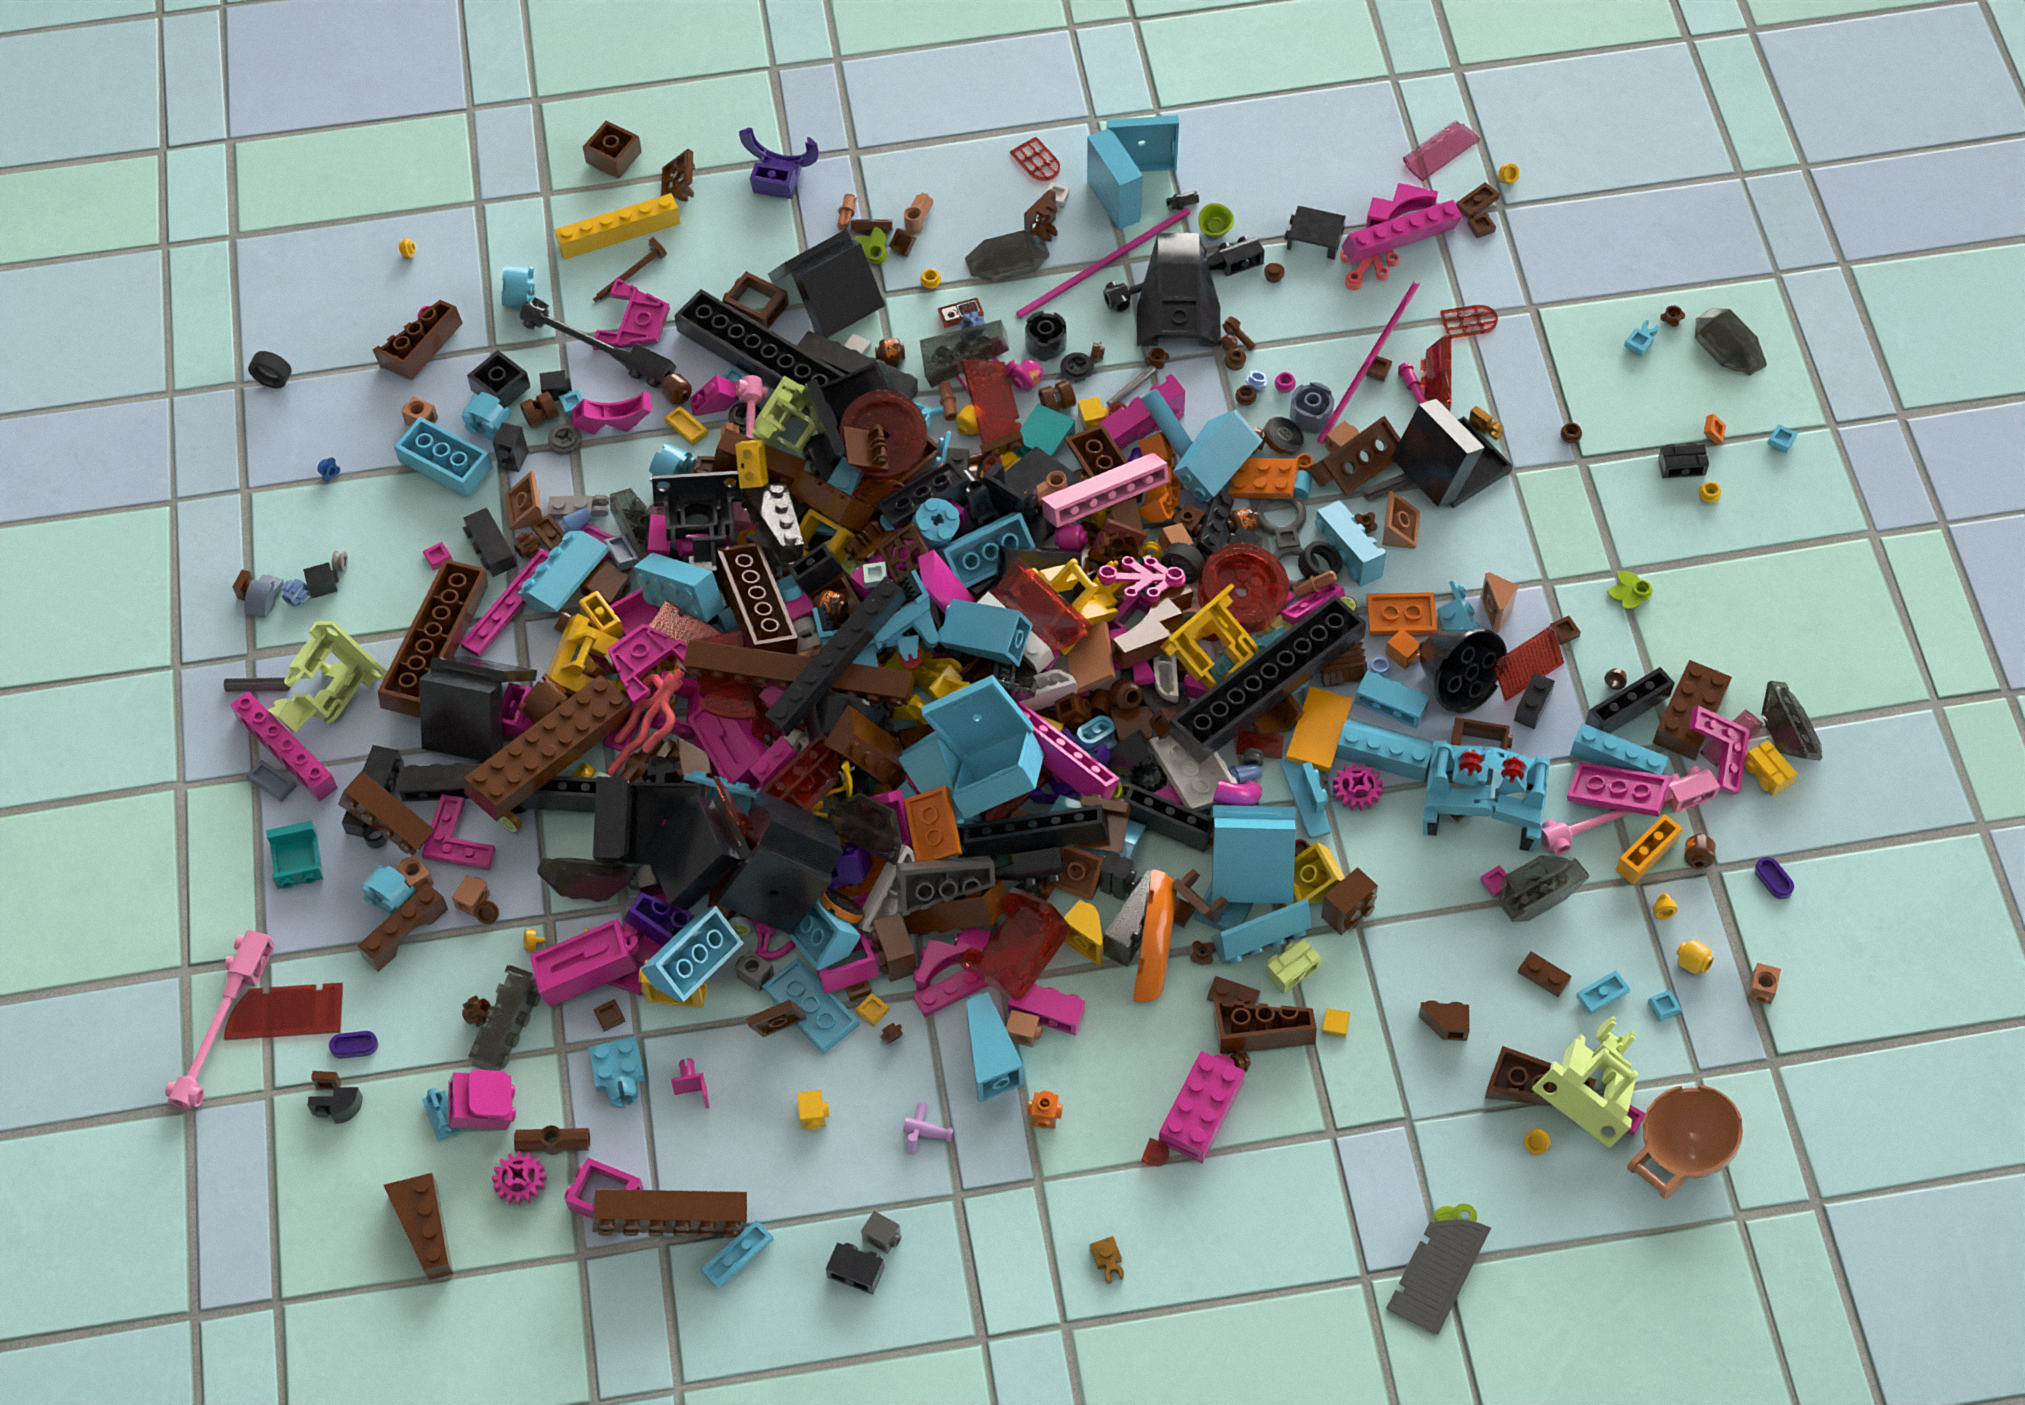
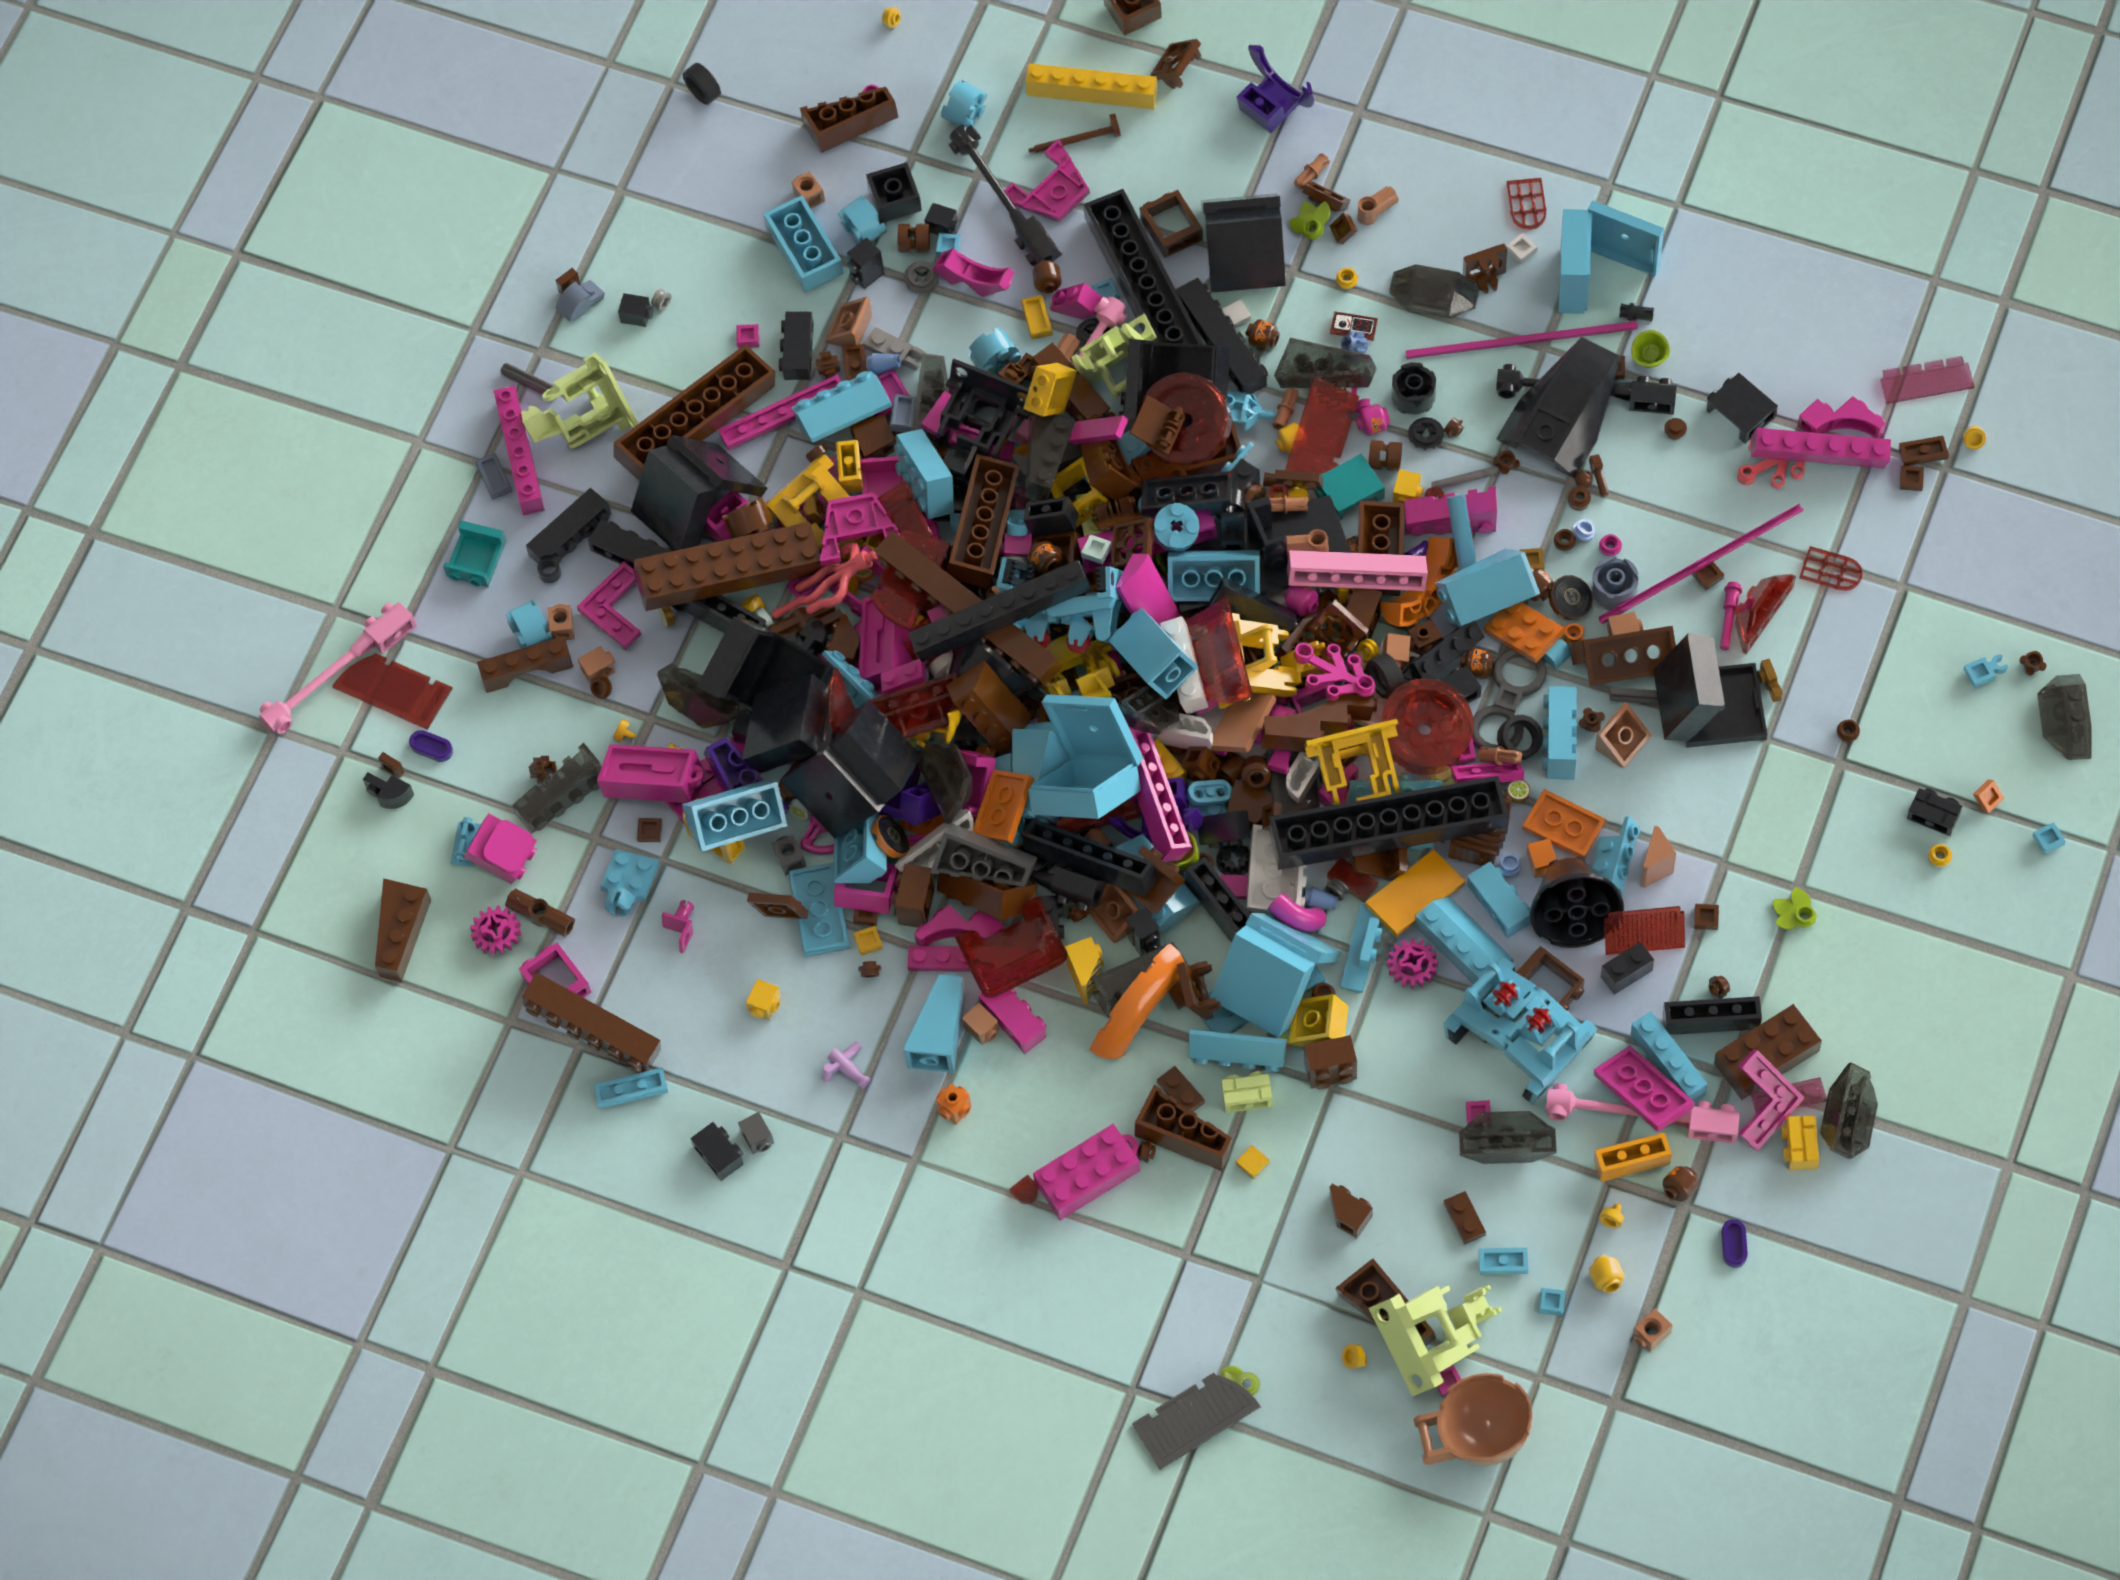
camera: 35 degrees right, 5 degrees up
medium blue gear [280,579,310,606] -> none
blue plate [317,457,340,482] -> none
reddish brown wedge [338,771,435,856] -> none
pearl gold plate [1090,1236,1124,1284] -> none
reddish brown plate [1190,941,1215,965] -> none
none -> dark pink tile [1069,415,1128,445]
none -> nougat axle [1269,495,1308,513]

